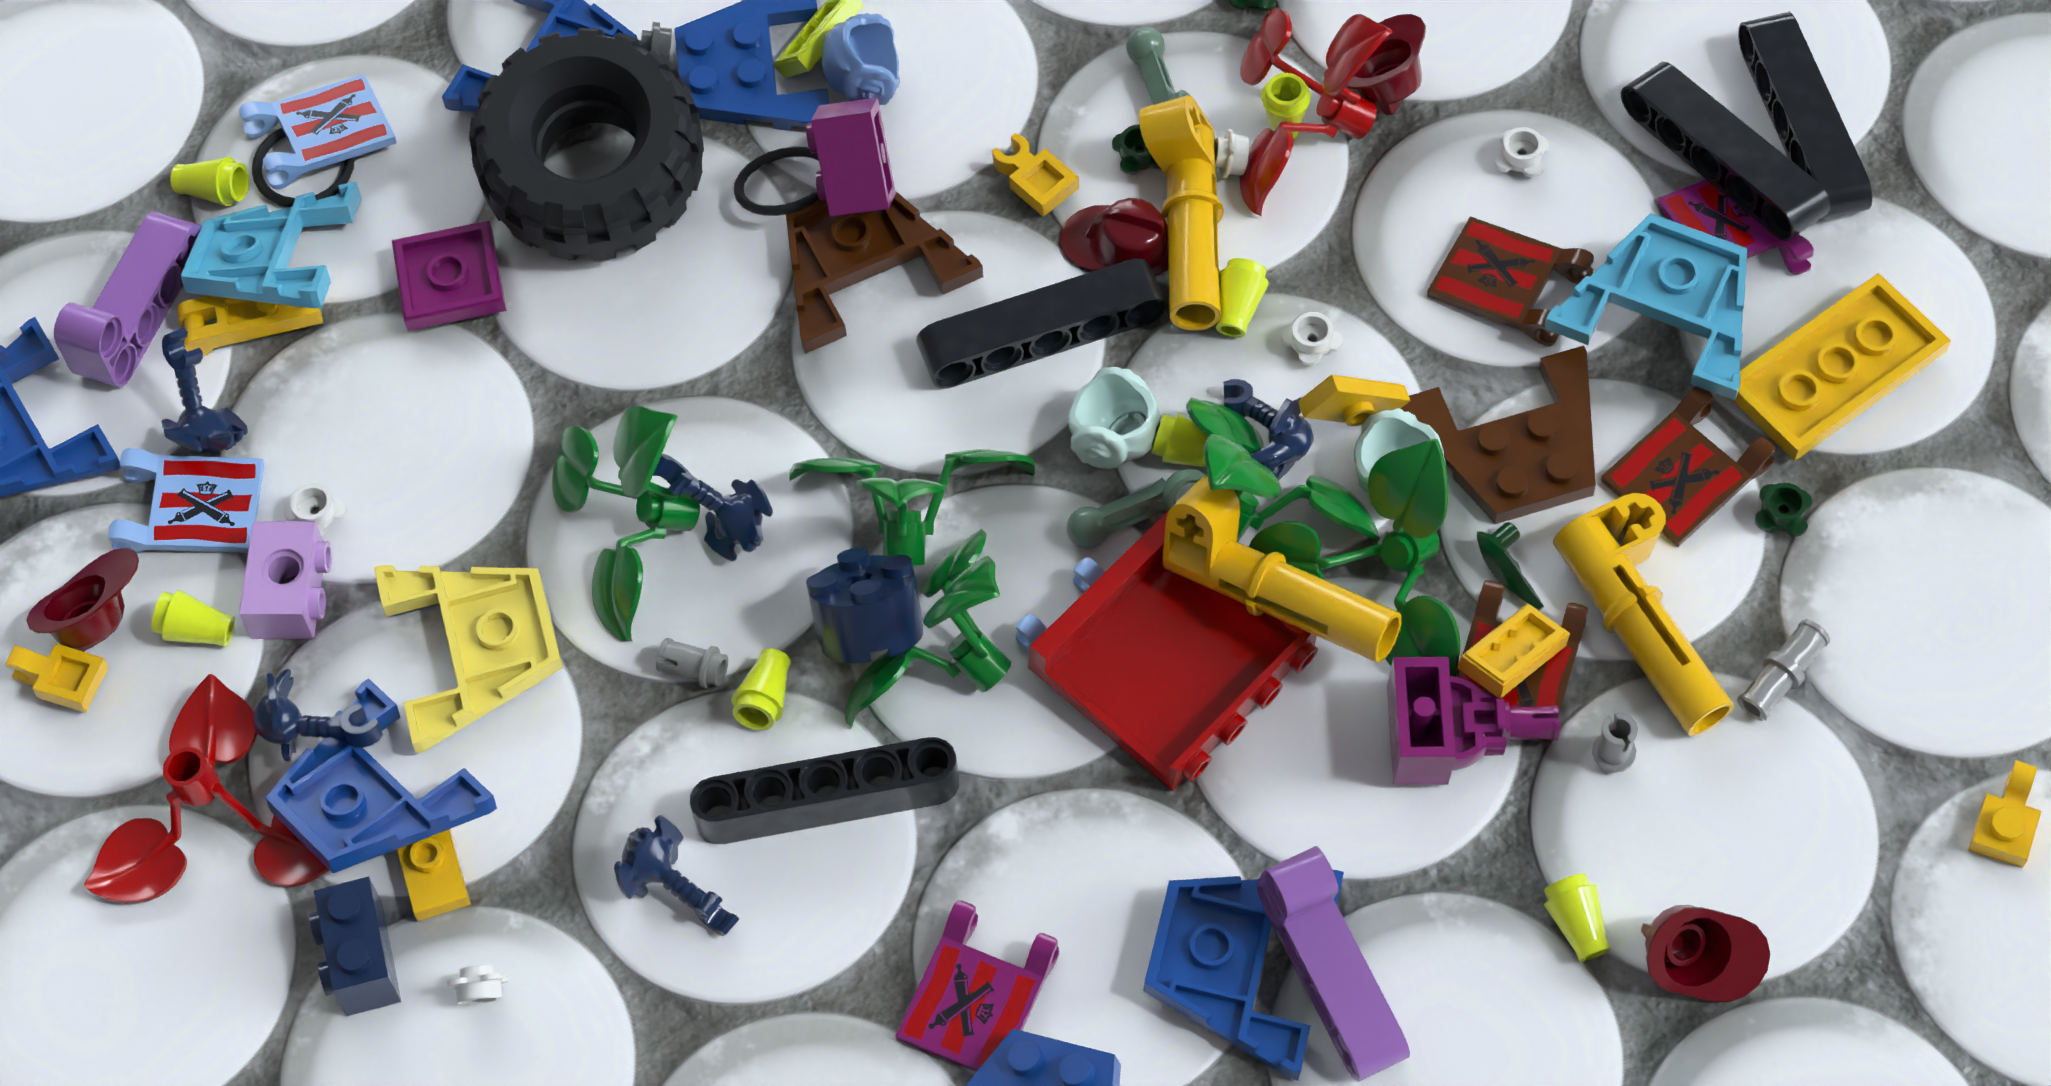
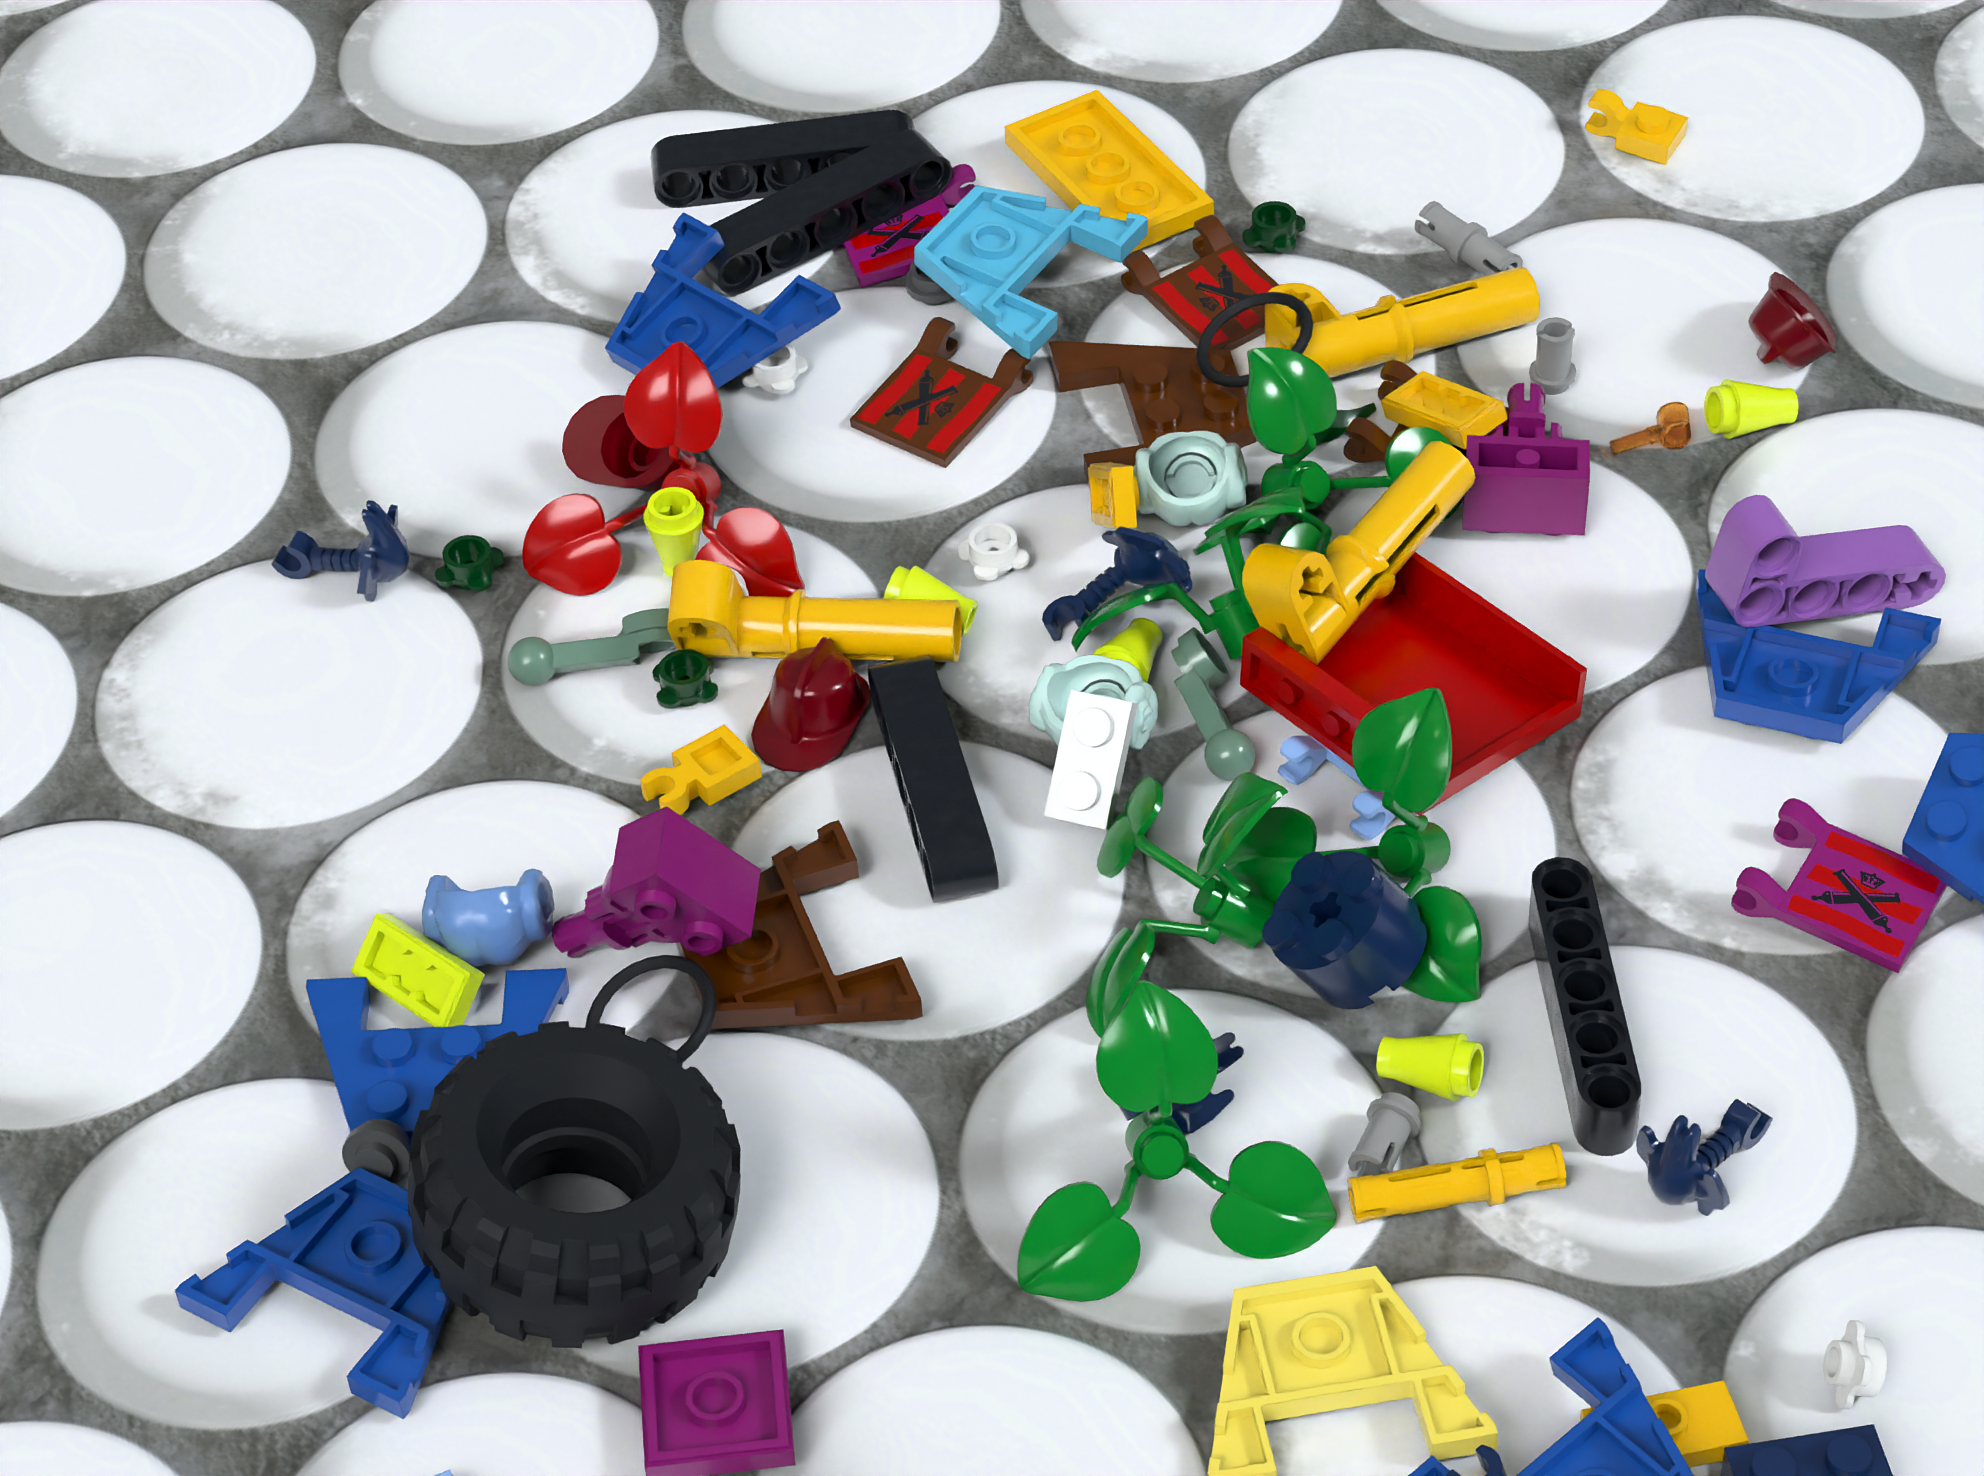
camera: 85 degrees left, 15 degrees down
none -> blue wing [605,212,841,388]
none -> white plate [1044,689,1138,830]
none -> black tyre [1196,292,1313,388]
none -> yellow pin [1347,1142,1566,1224]
none -> clear orange hand [1609,402,1691,455]

